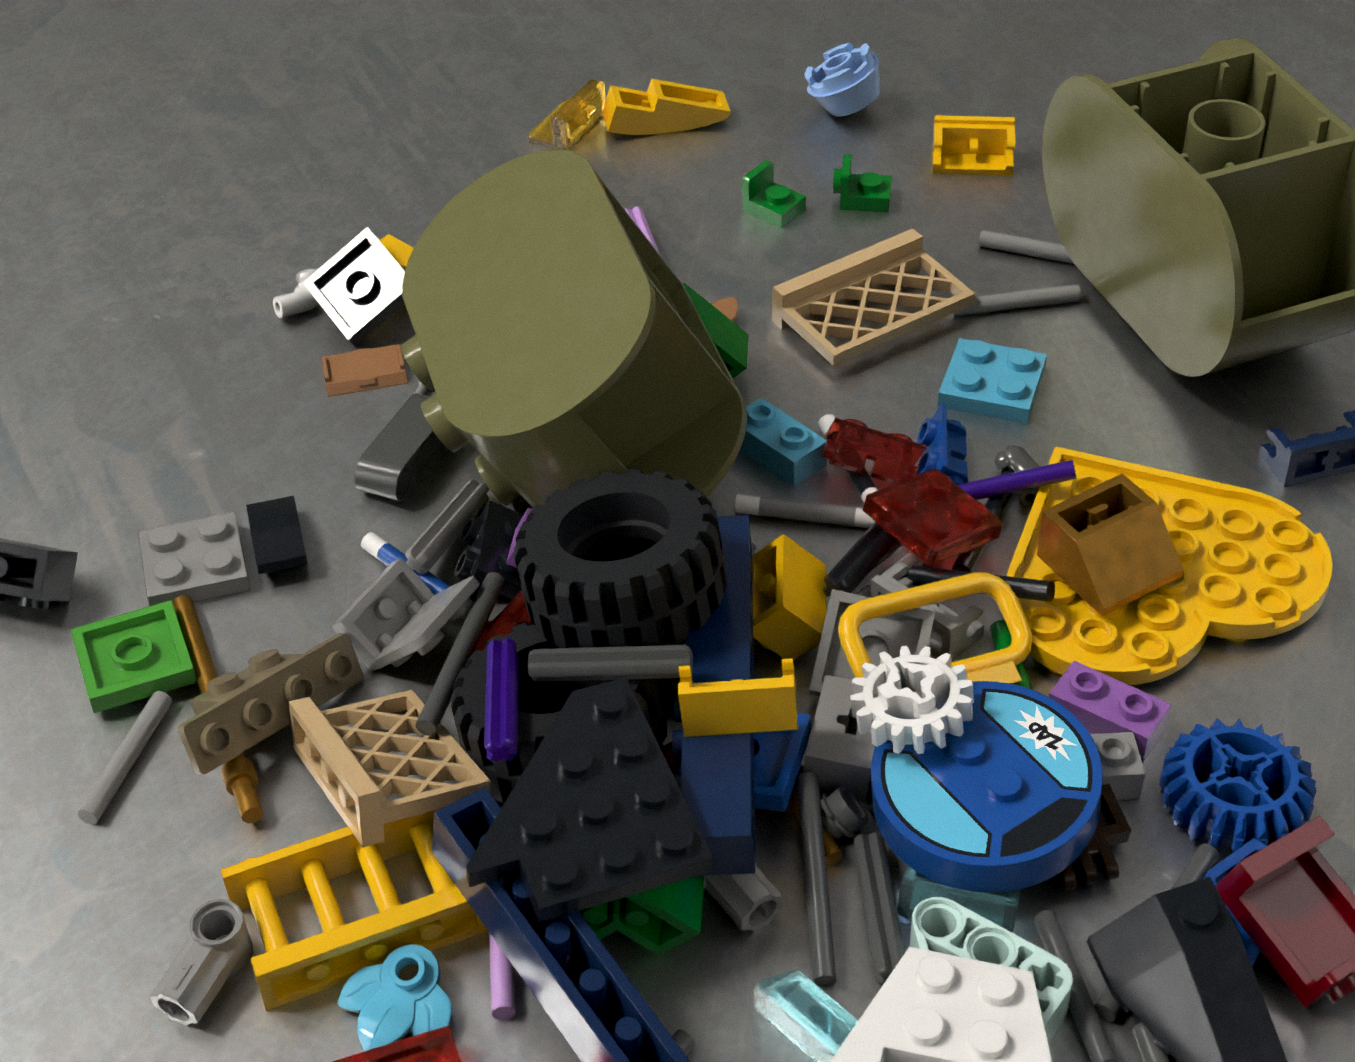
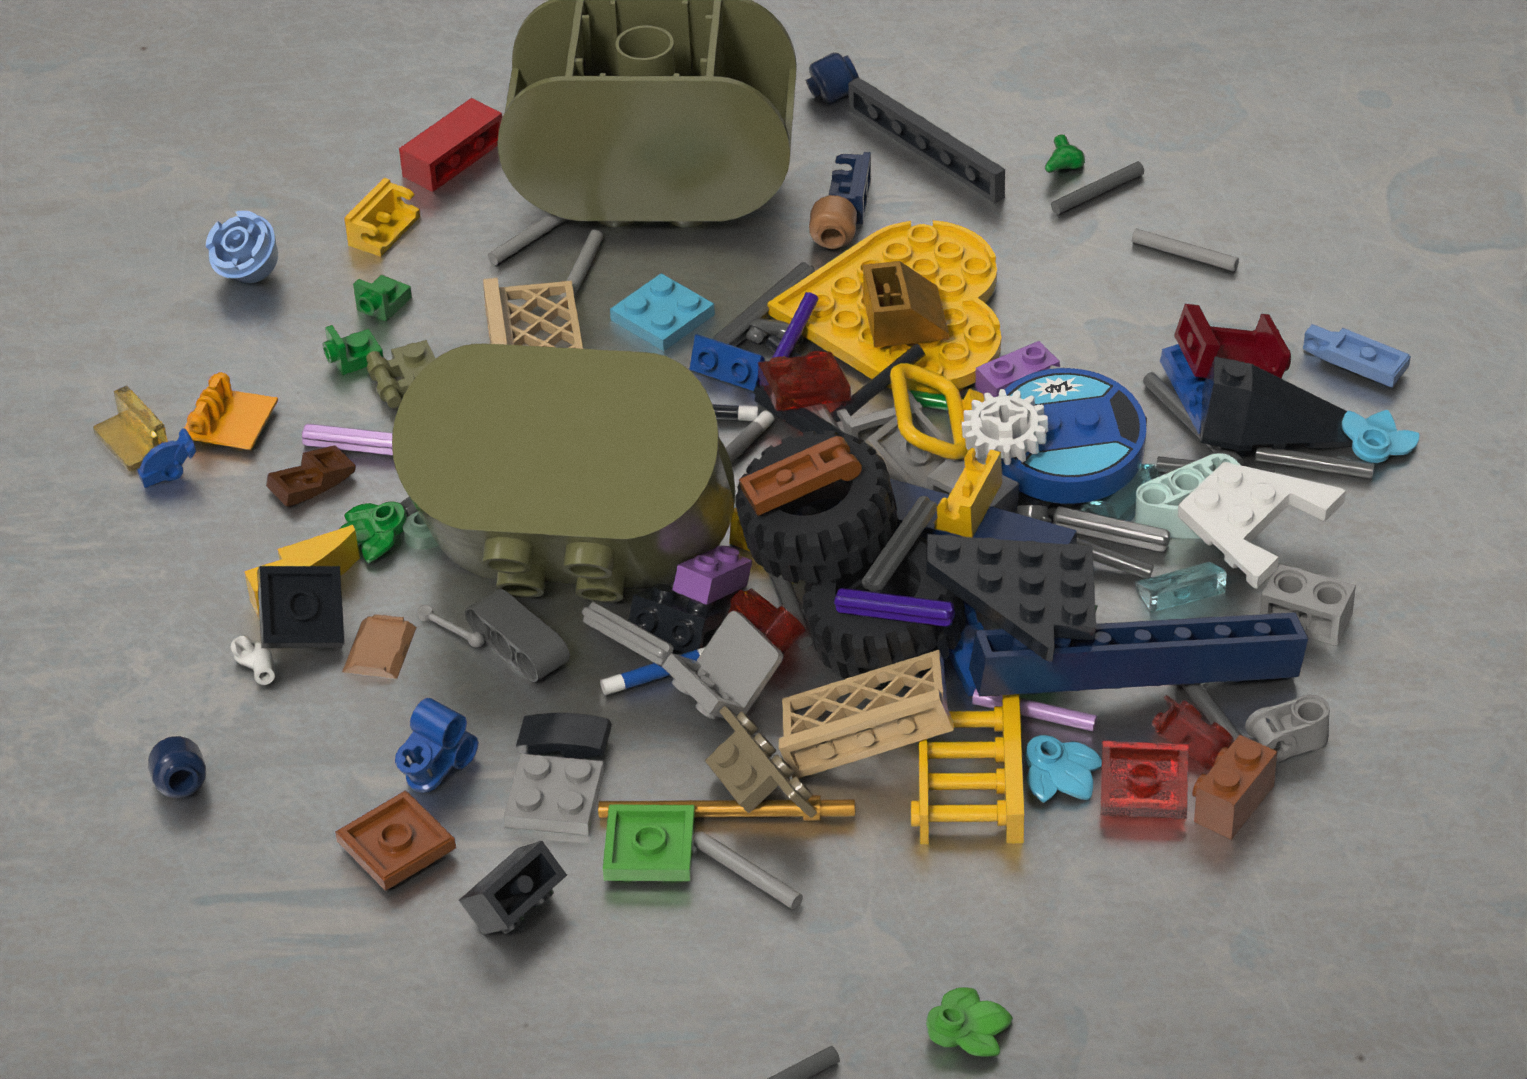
camera: 65 degrees left, 0 degrees up
light grey piece [150,899,253,1026] -> none
dark grey bar [415,572,505,736] -> none
yellow slope [602,78,731,135] -> none
clear red hinge [821,417,926,487] -> none
blue gear [1159,718,1316,853] -> none
none -> blue piece [137,428,196,488]
none -> dark blue head [148,736,206,799]
none -> light orange hinge [184,372,278,450]
none -> dark orange plate [335,790,456,891]
none -> olive plate [366,340,435,408]
none -> blue piece [395,698,479,793]
none -> dark grey axle [713,262,815,347]
none -> dark orange plate [739,436,862,516]
none -> medium nougat head [809,195,857,249]

